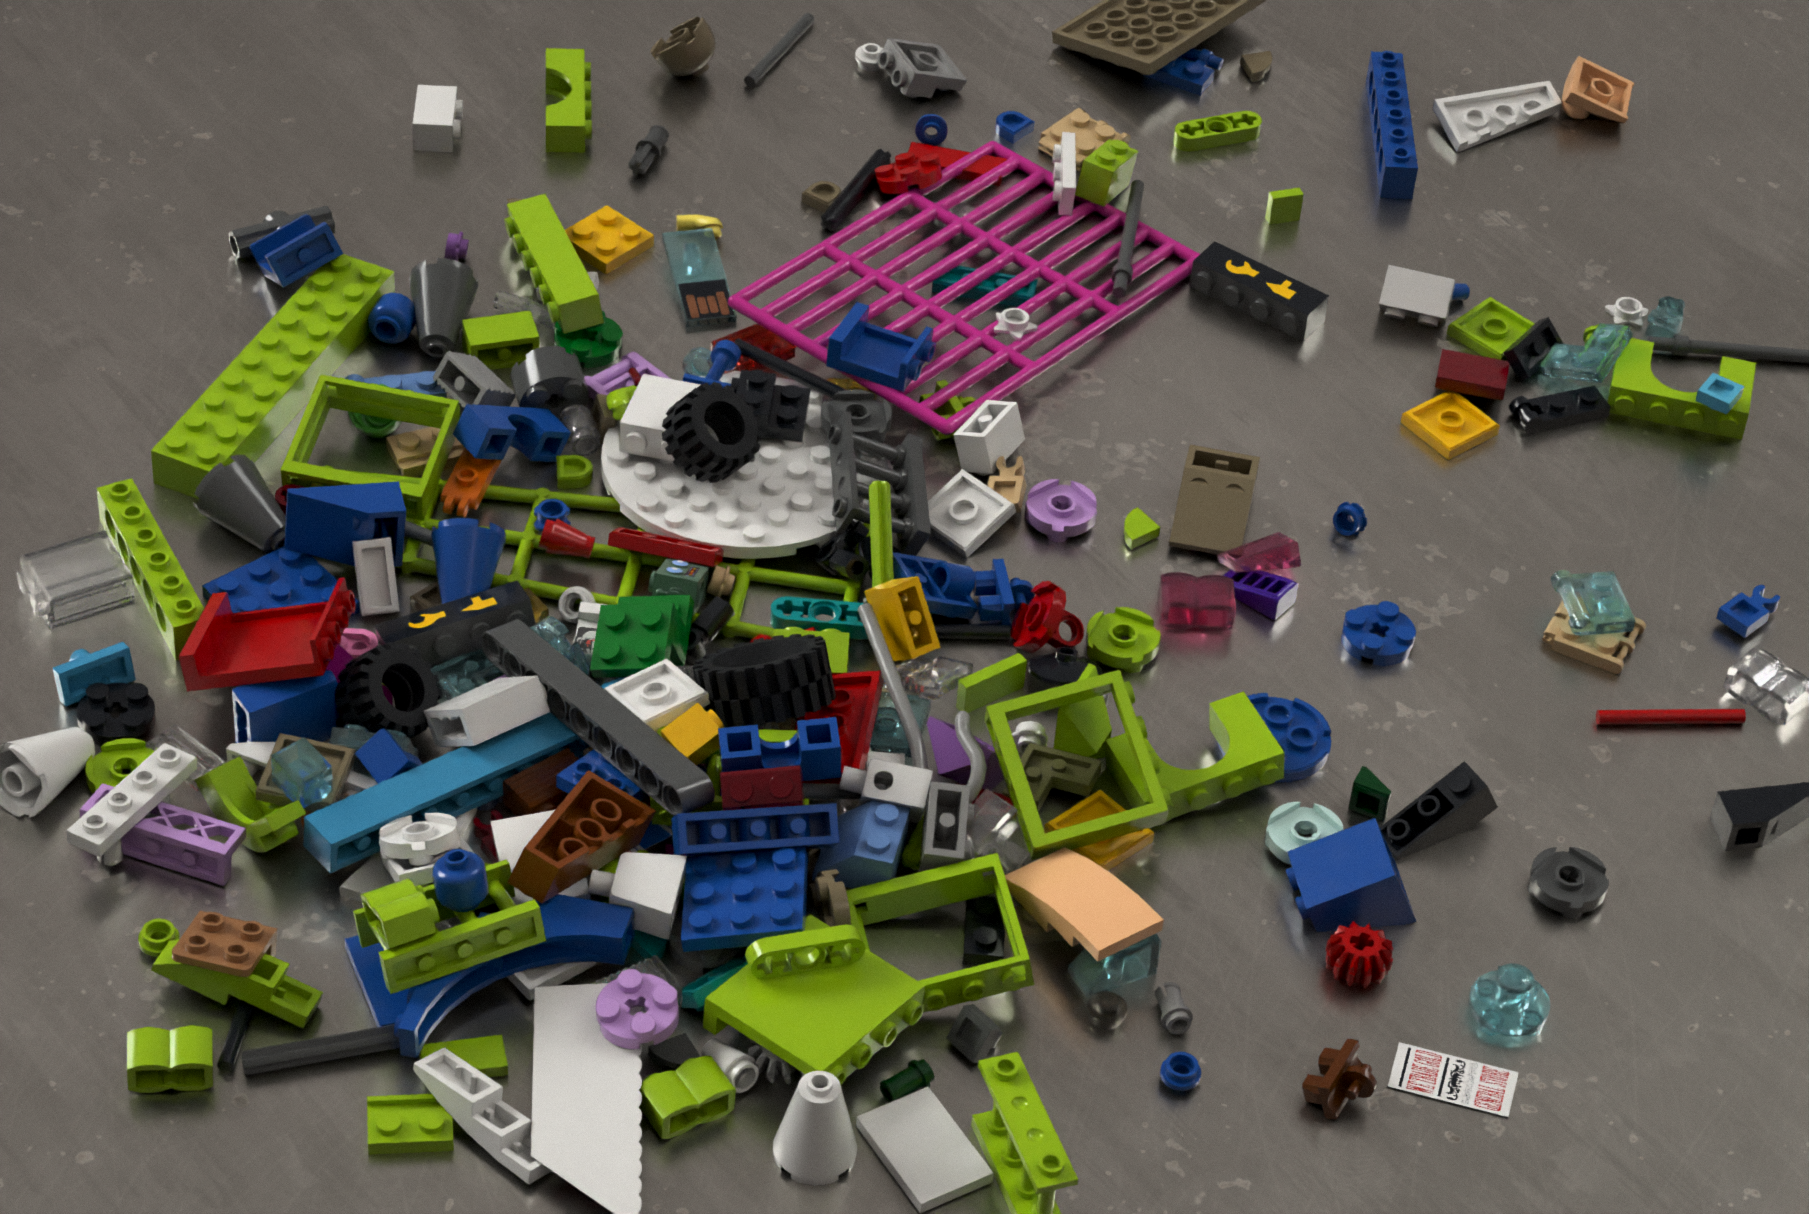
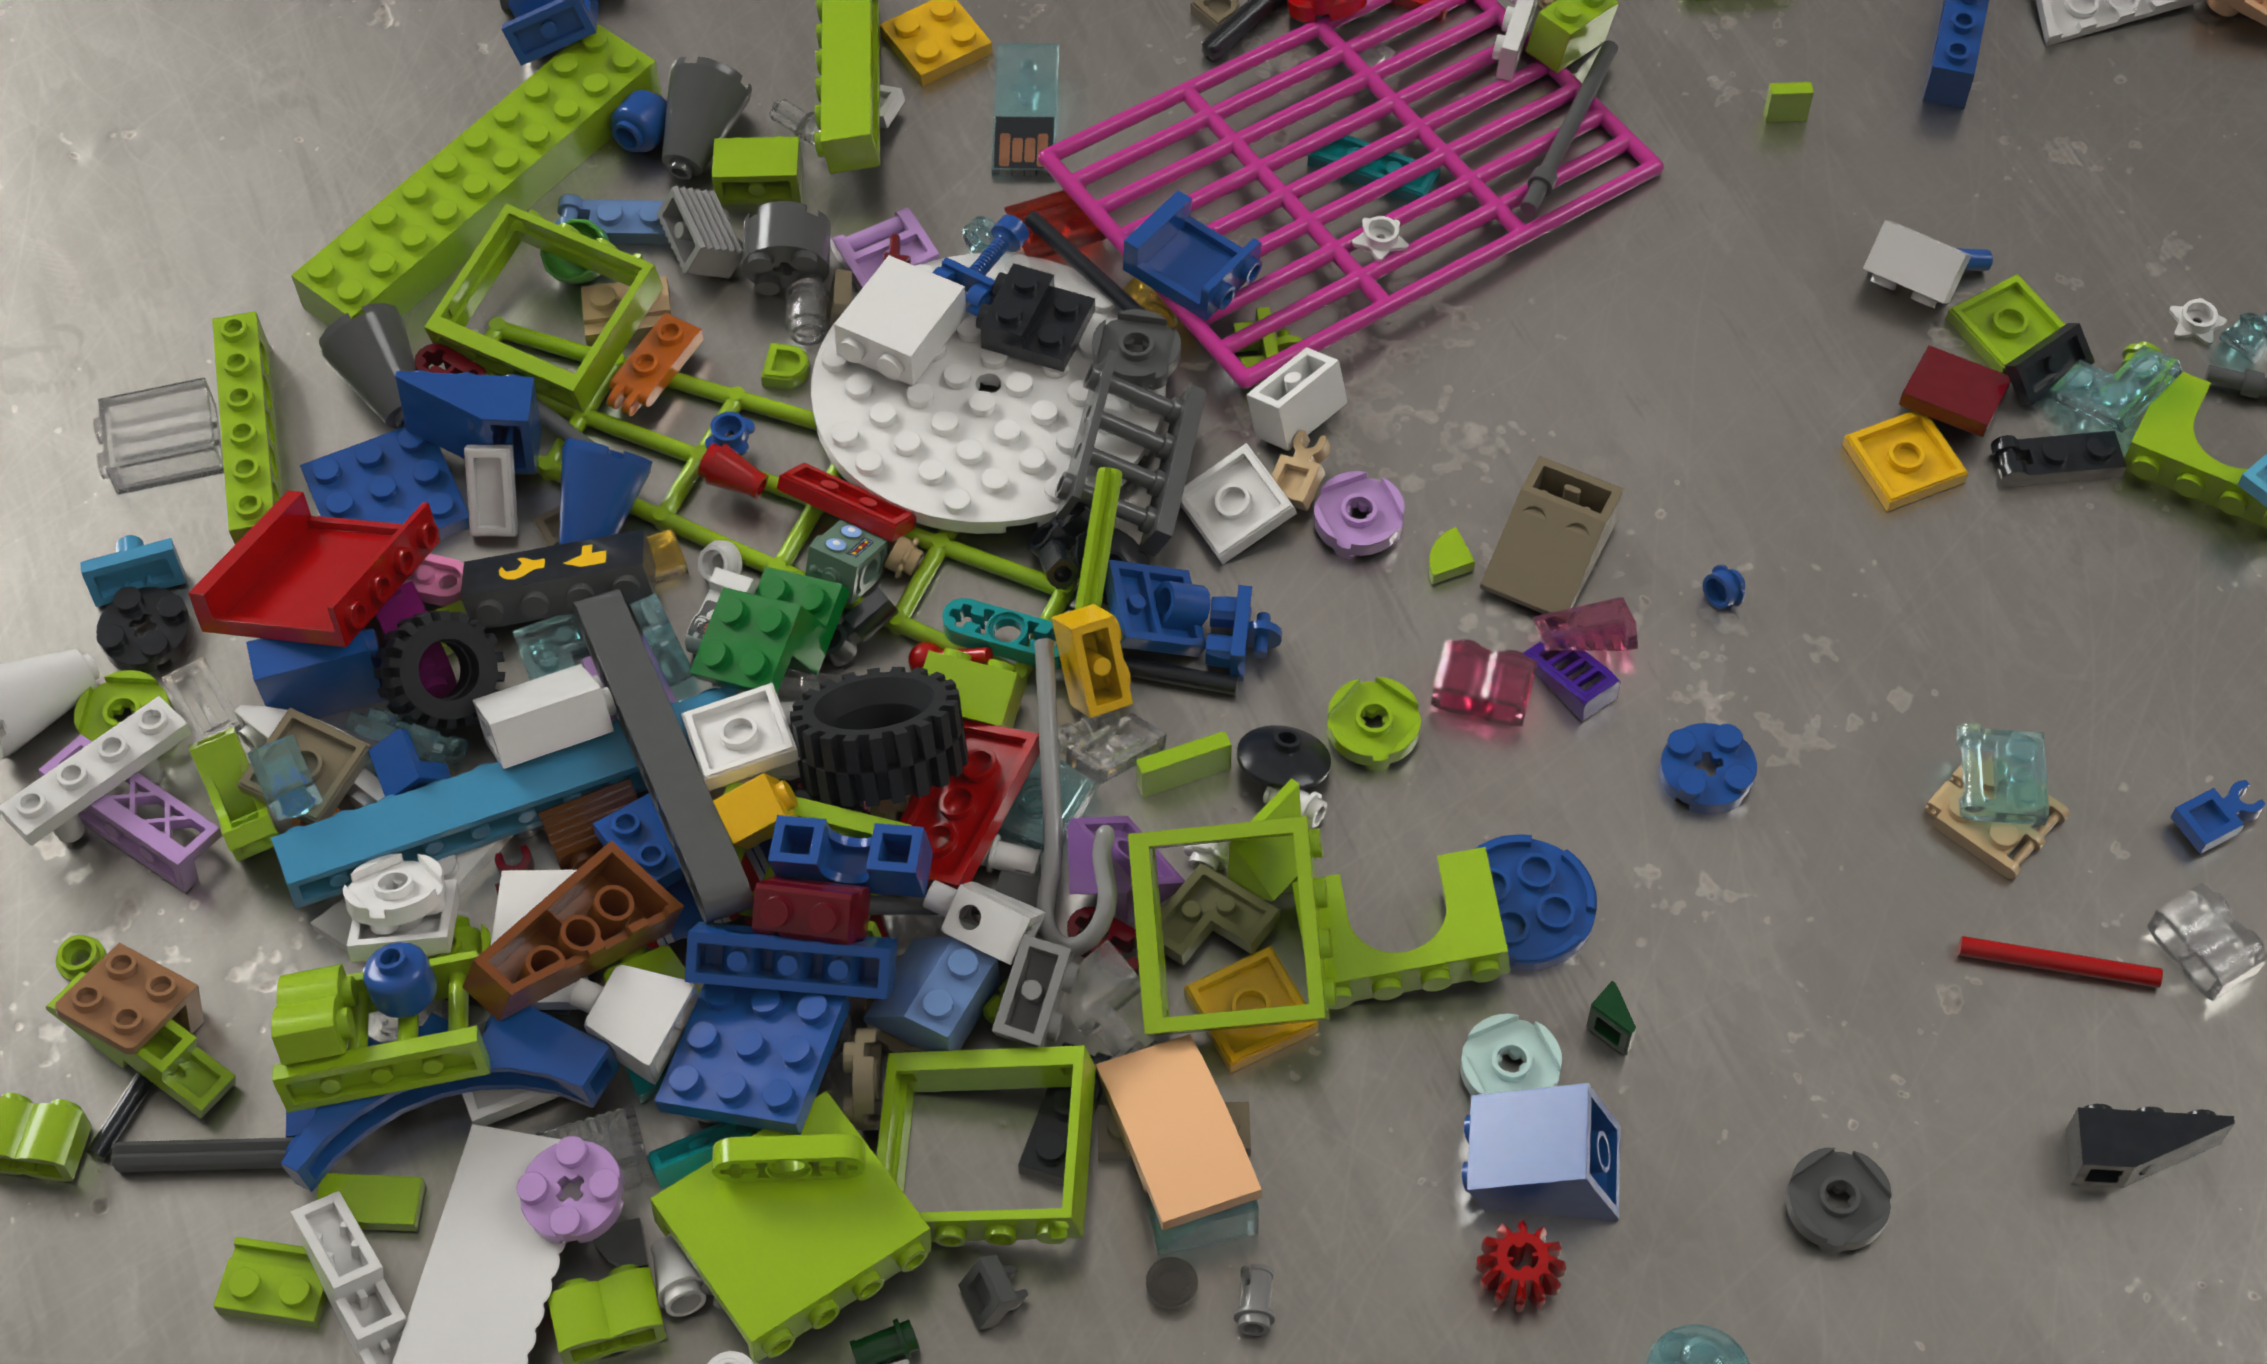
camera: 20 degrees right, 15 degrees up
medium lavender plate [444,231,469,261] -> none
blue arch [453,404,571,462] -> none
green plate [554,311,623,368] -> none
lime arm [606,385,637,421] -> none
black tyre [662,382,762,483] -> none
light yellow arm [676,214,723,241] -> none
red tile [1010,581,1084,653] -> none
brick [1190,241,1329,342] -> none
black slope [1380,761,1498,860] -> none

